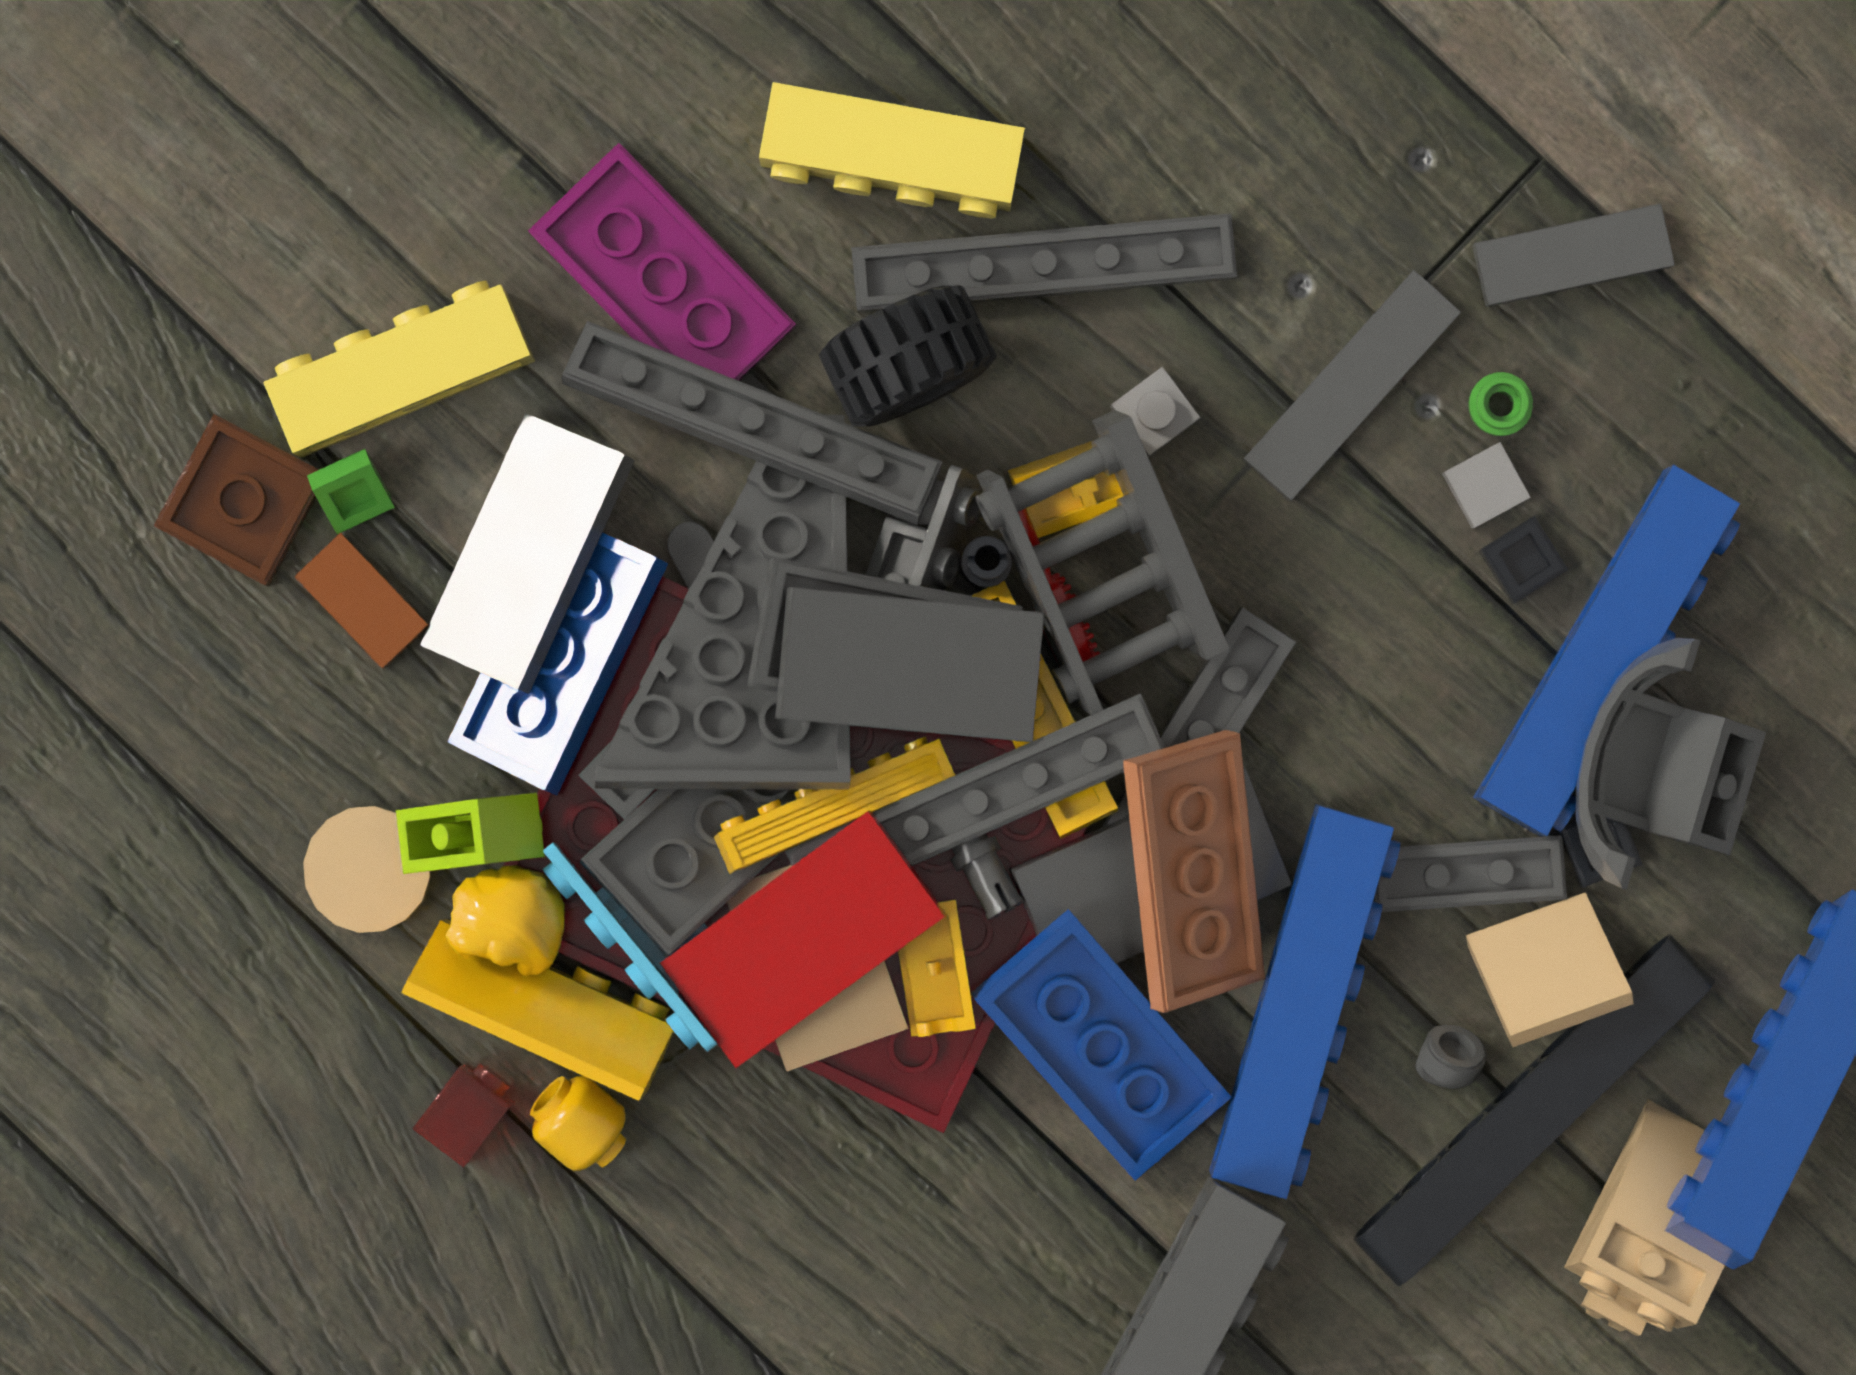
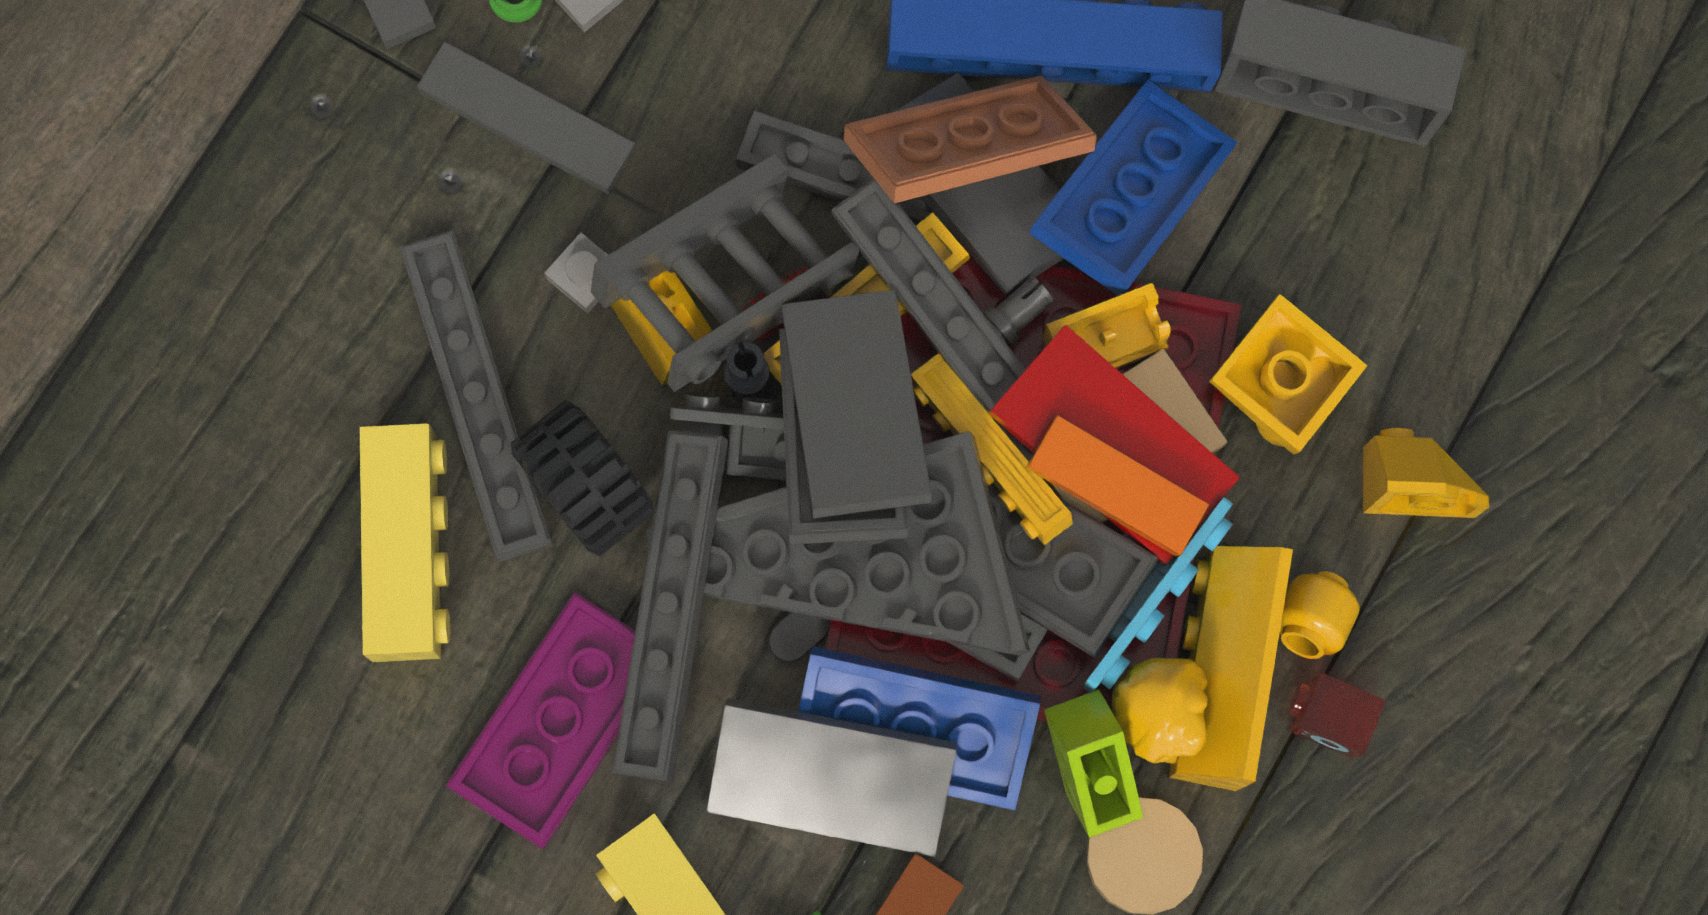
camera: 105 degrees left, 10 degrees down
none -> orange tile [1026,415,1209,557]
none -> yellow slope [1209,294,1368,455]
none -> yellow slope [1363,428,1489,518]

